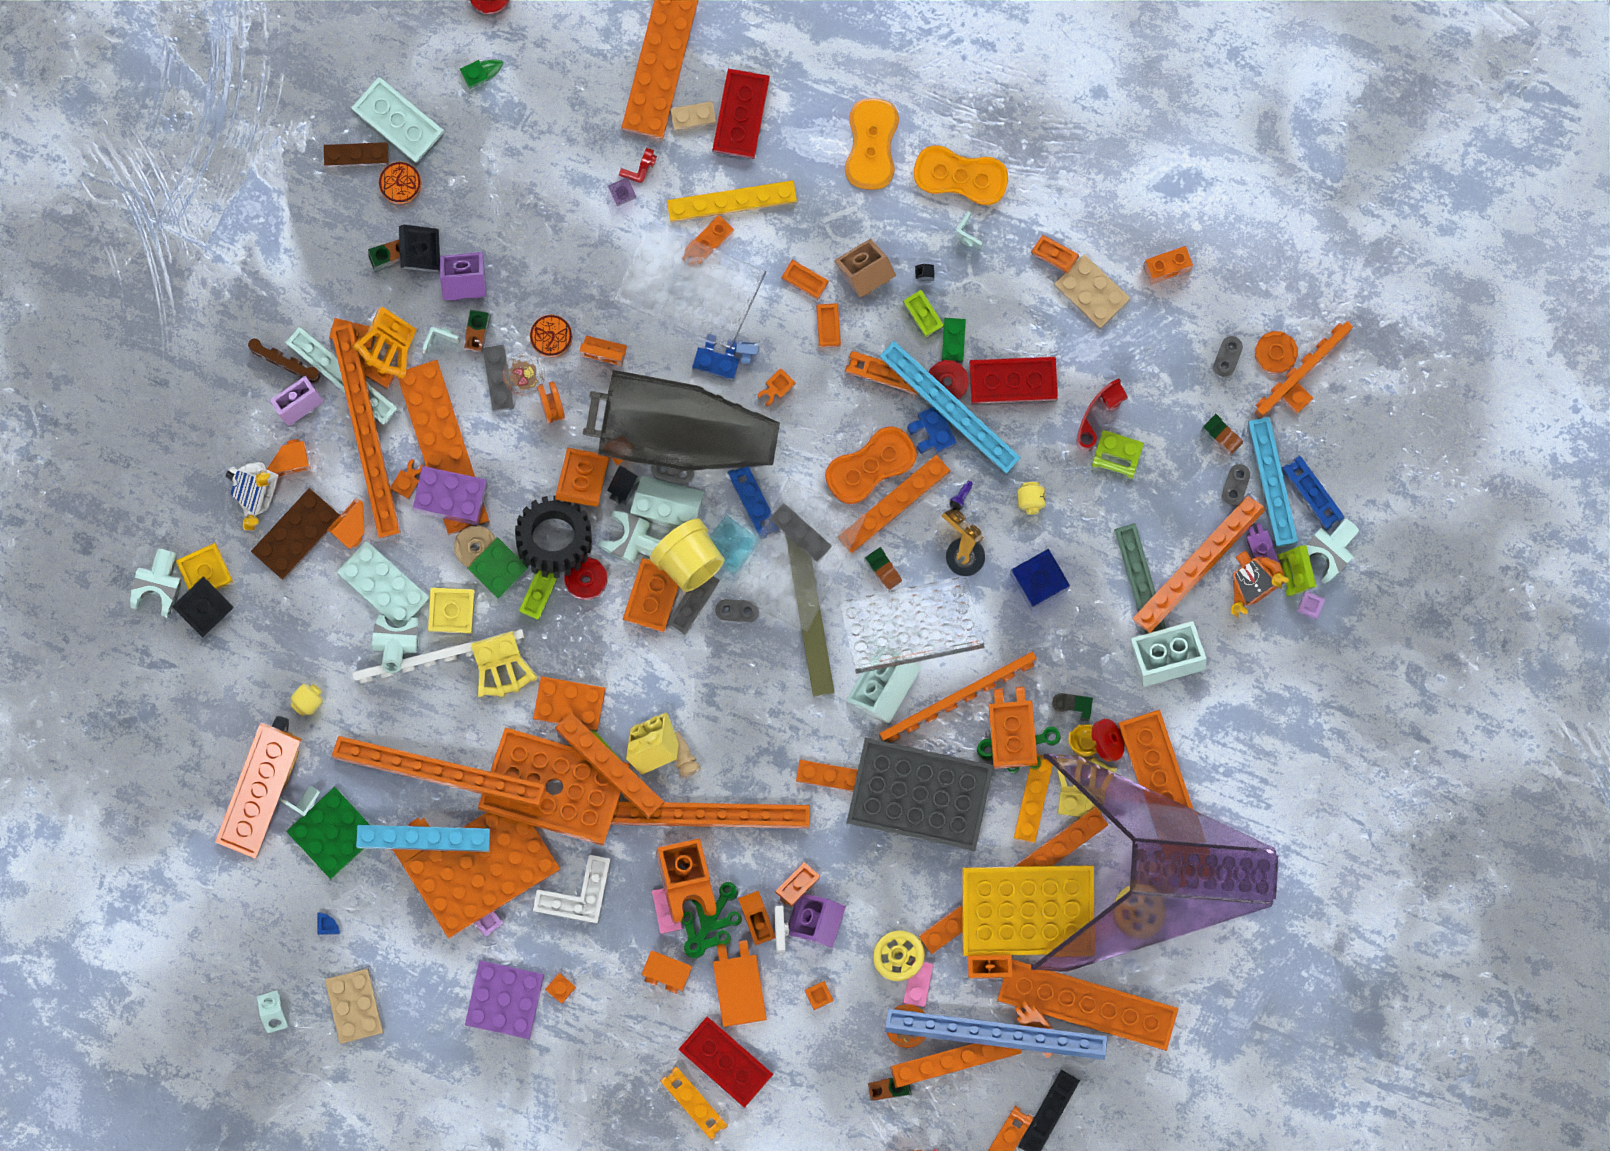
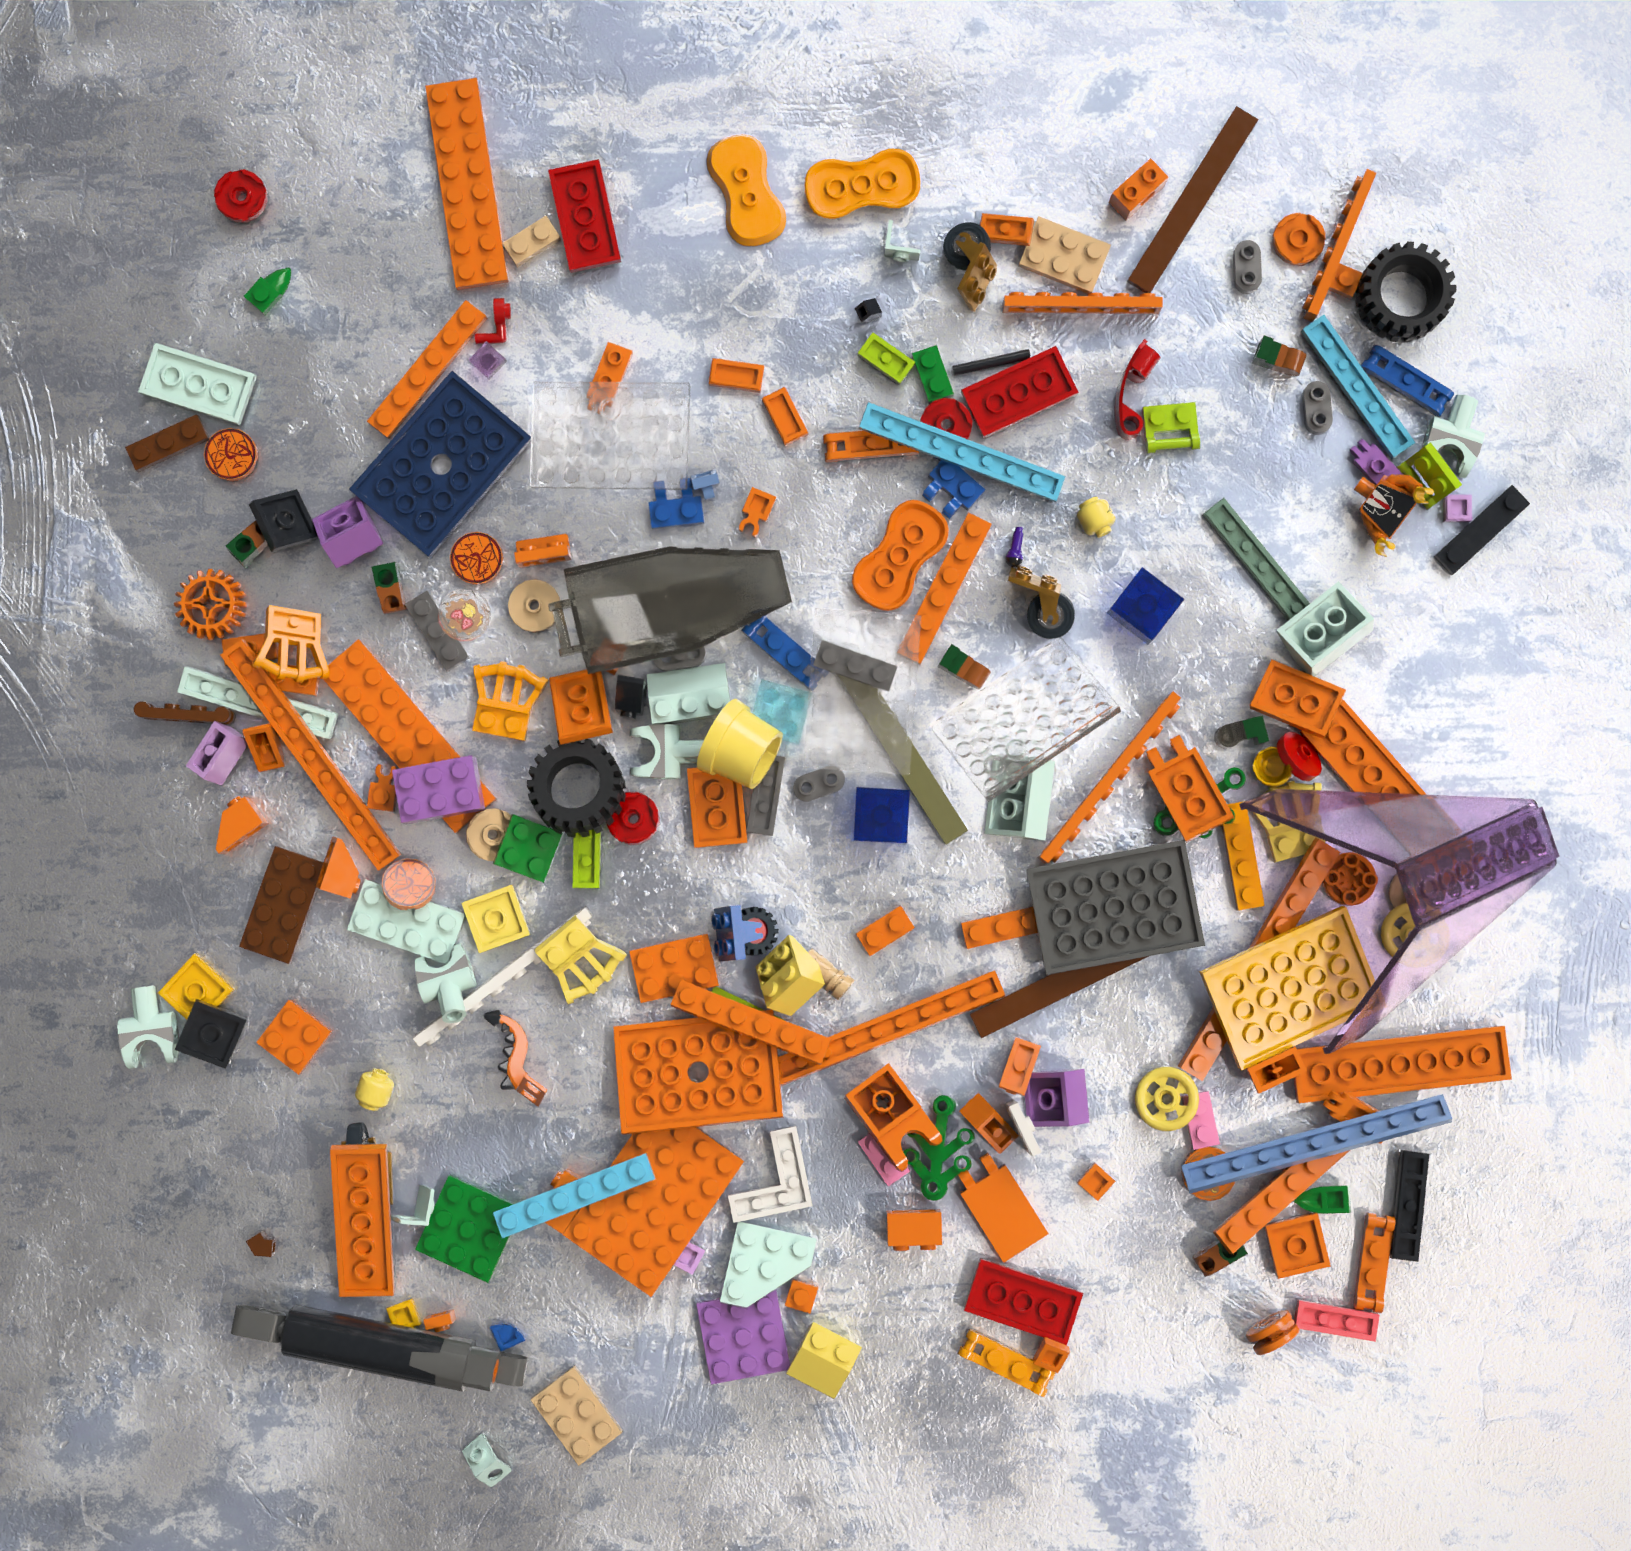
camera: 20 degrees left, 5 degrees up
torso [226,462,278,531] -> none
orange plate [332,736,546,808] -> none
light aqua bracket [423,327,460,354] -> none
orange head [537,381,565,424] -> none
yellow plate [667,180,797,223] -> none
medium nougat slope [834,238,896,298] -> none
orange plate [1132,496,1265,633] -> none
none -> orange gear [174,569,247,641]
none -> piece [231,1304,528,1392]
none -> orange slope [243,724,285,772]
none -> reddish brown piece [246,1231,277,1257]
none -> orange plate [256,999,333,1075]
none -> dark blue plate [349,371,533,558]
none -> orange plate [367,300,488,439]
none -> tile [382,859,436,910]
none -> yellow tile [386,1298,422,1328]
none -> orange plate [423,1309,456,1332]
none -> light orange plate [472,661,549,741]
none -> piece [484,1010,548,1107]
none -> tan plate [508,579,561,633]
none -> blue plate [711,905,779,962]
none -> light aqua plate [720,1222,817,1308]
none -> light yellow slope [786,1322,862,1399]
none -> clear blue brick [853,787,910,845]
none -> orange plate [856,905,915,956]
none -> pearl gold plate [943,222,997,312]
none -> black bar [952,349,1031,376]
none -> reddish brown tile [969,956,1149,1038]
none -> orange plate [1002,292,1163,314]
none -> orange plate [1033,1337,1070,1373]
none -> reddish brown tile [1127,106,1259,293]
none -> orange plate [1250,659,1346,739]
none -> orange plate [1264,1213,1331,1279]
none -> green plate [1294,1185,1351,1214]
none -> orange tile [1322,852,1378,906]
none -> black tyre [1355,241,1457,342]
none -> black plate [1434,485,1530,575]

